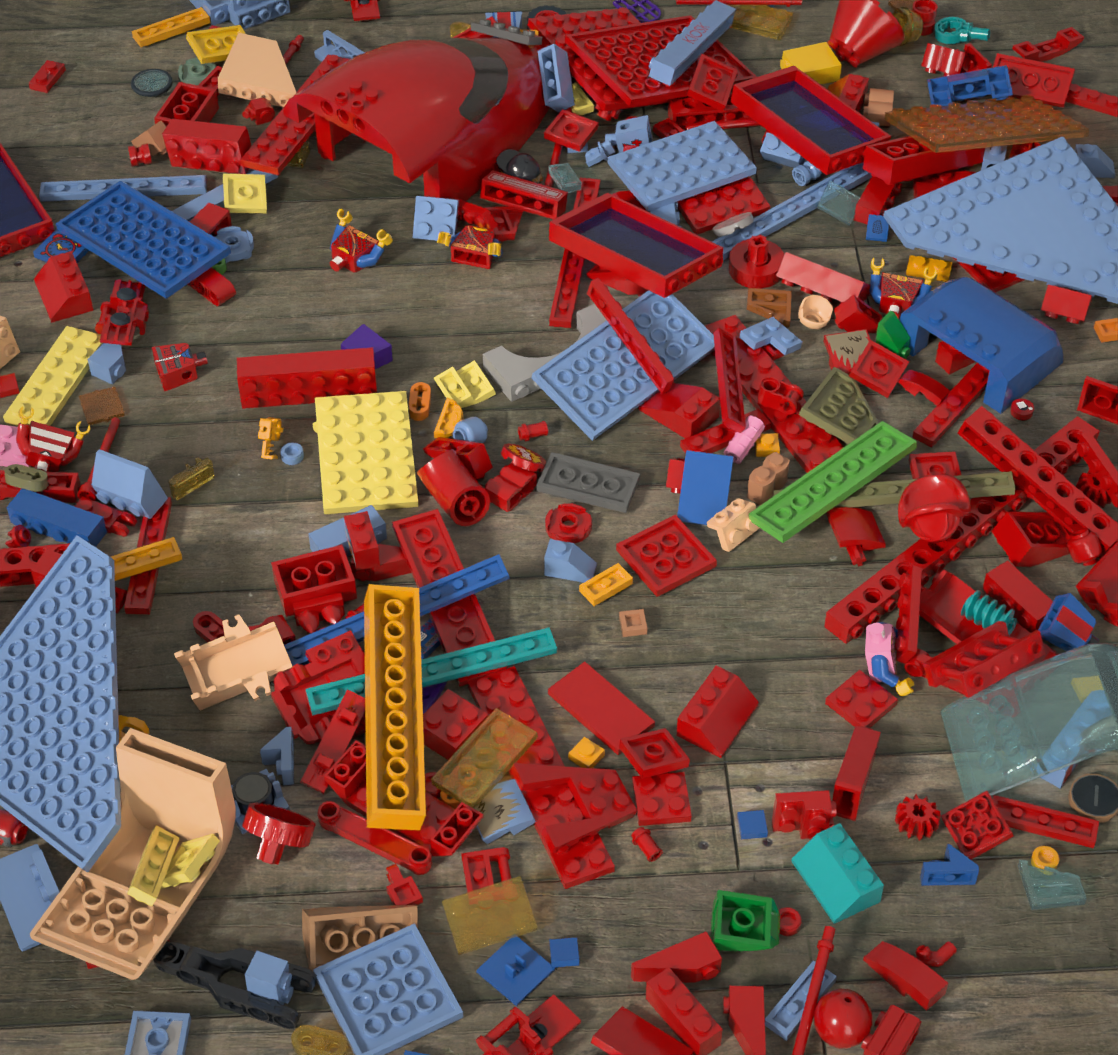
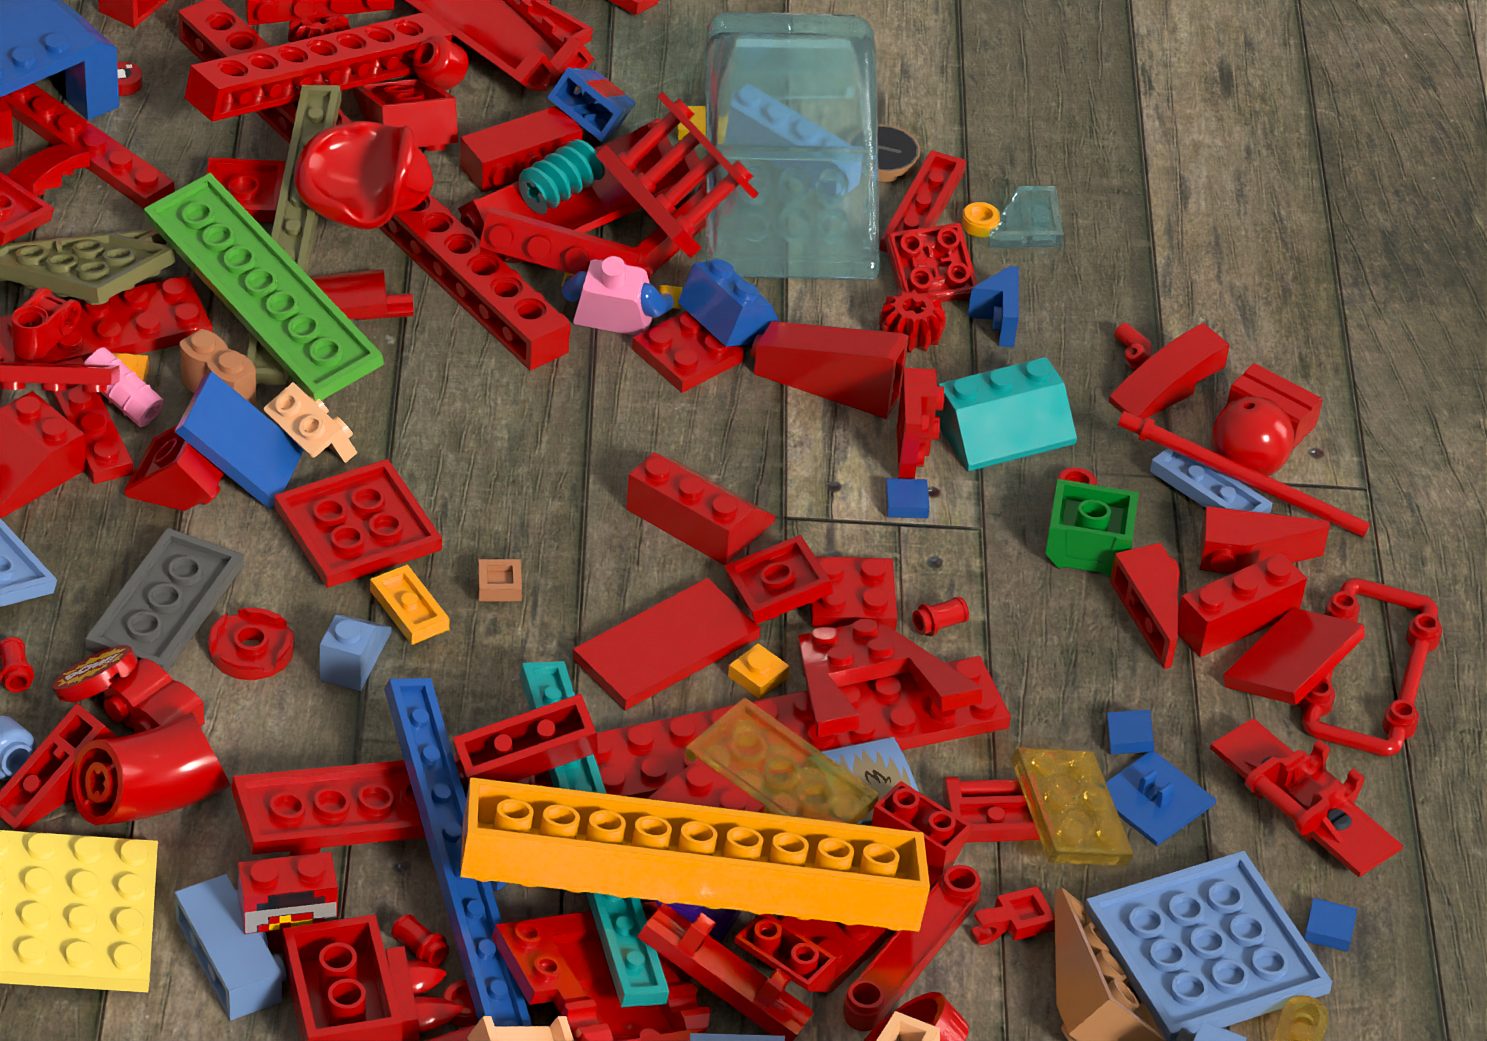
camera: 90 degrees left, 5 degrees down
none -> red brick [453,694,598,788]
none -> blue slope [678,259,779,347]

